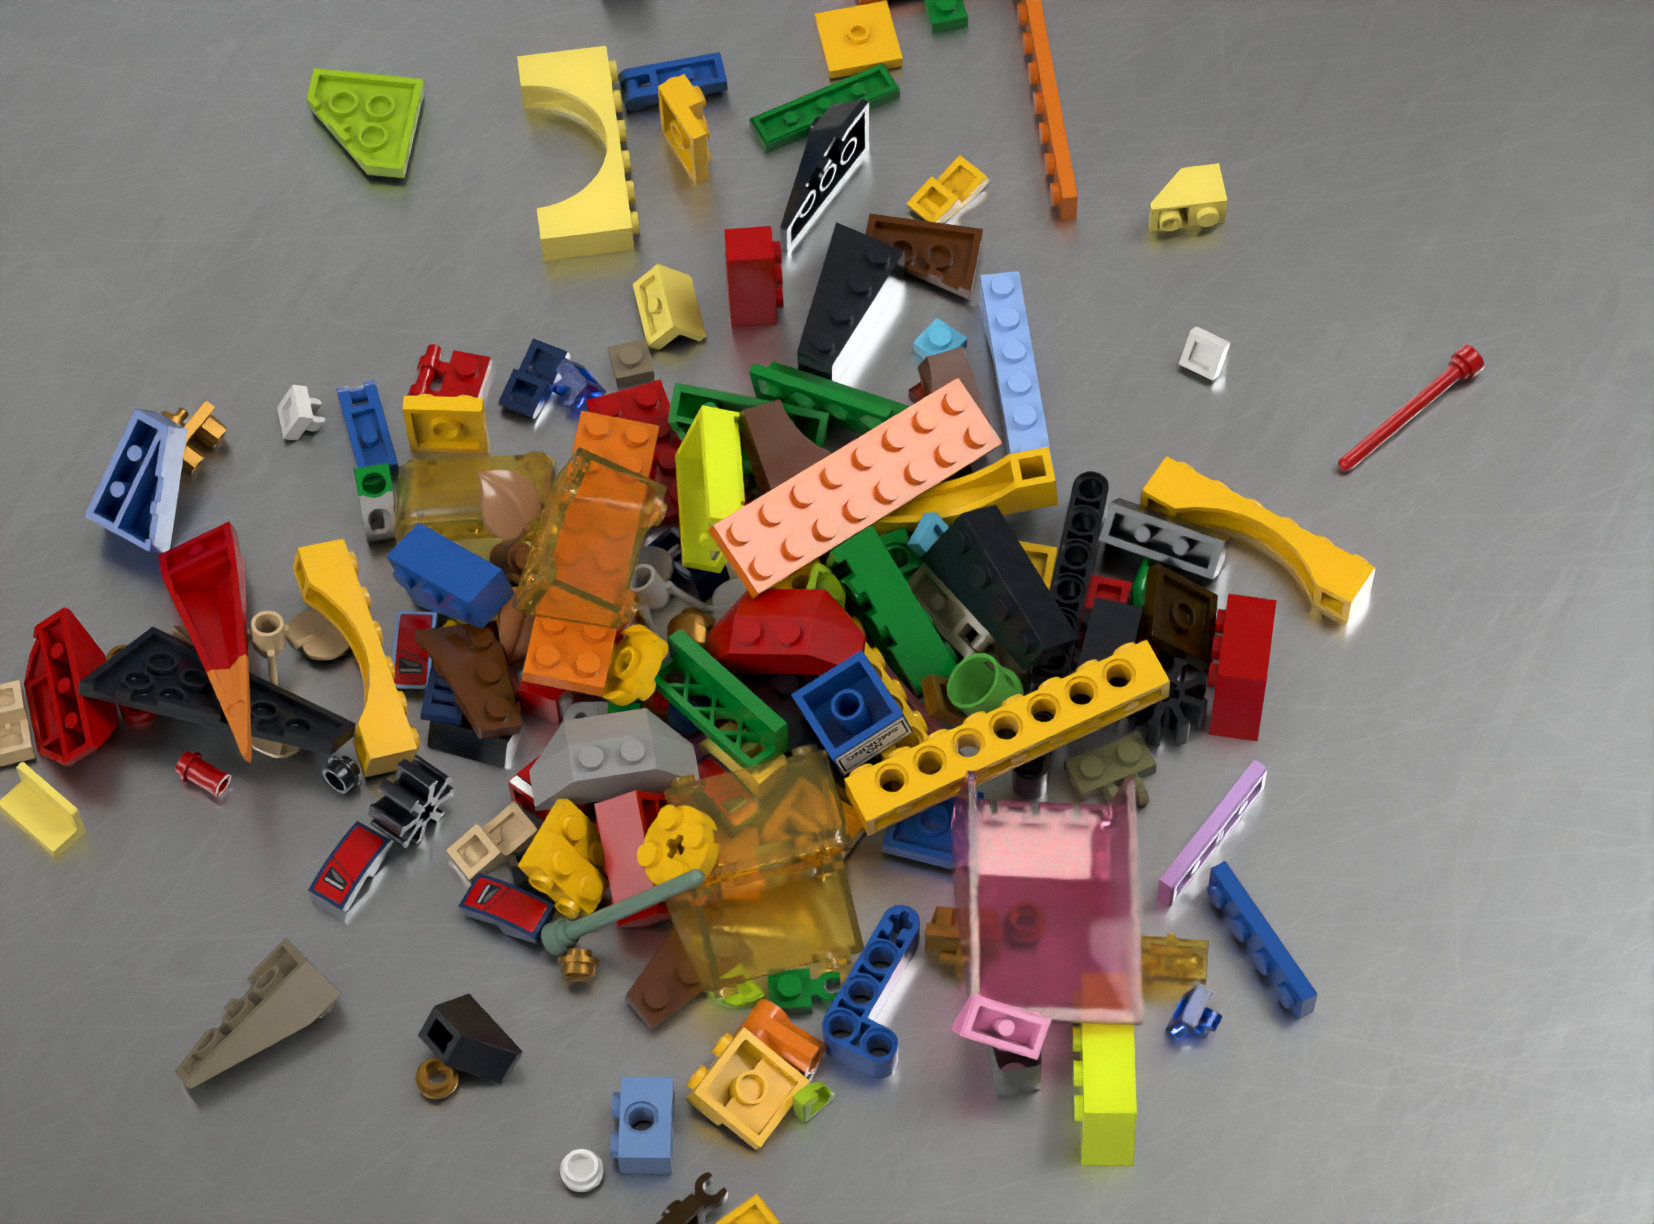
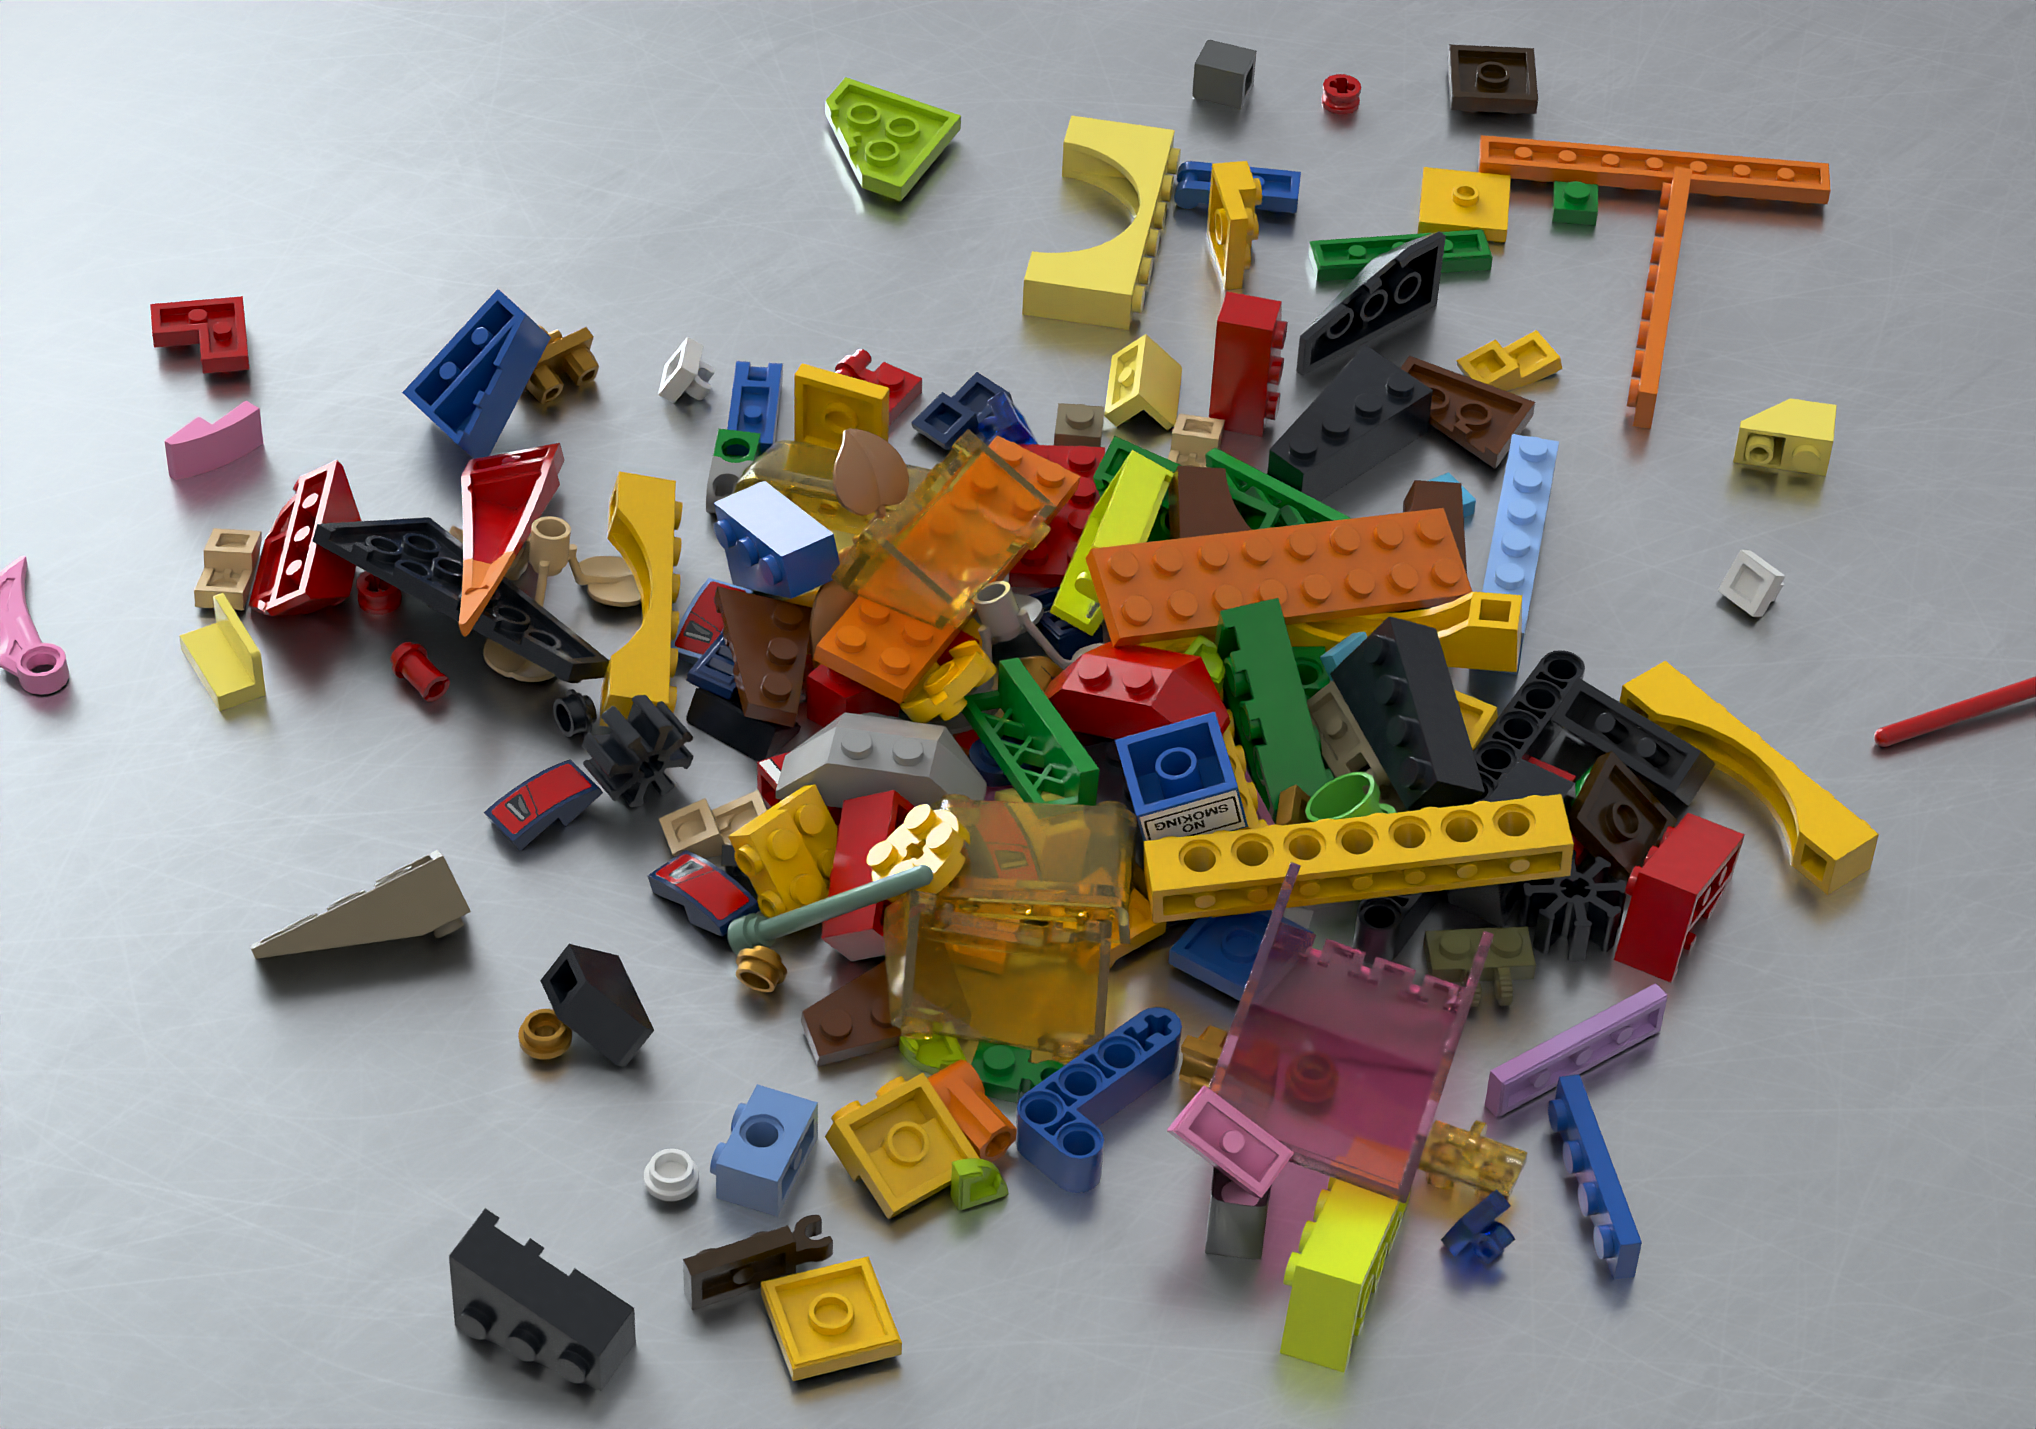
camera: 15 degrees right, 15 degrees down
none -> tan slope [1167,413,1225,467]

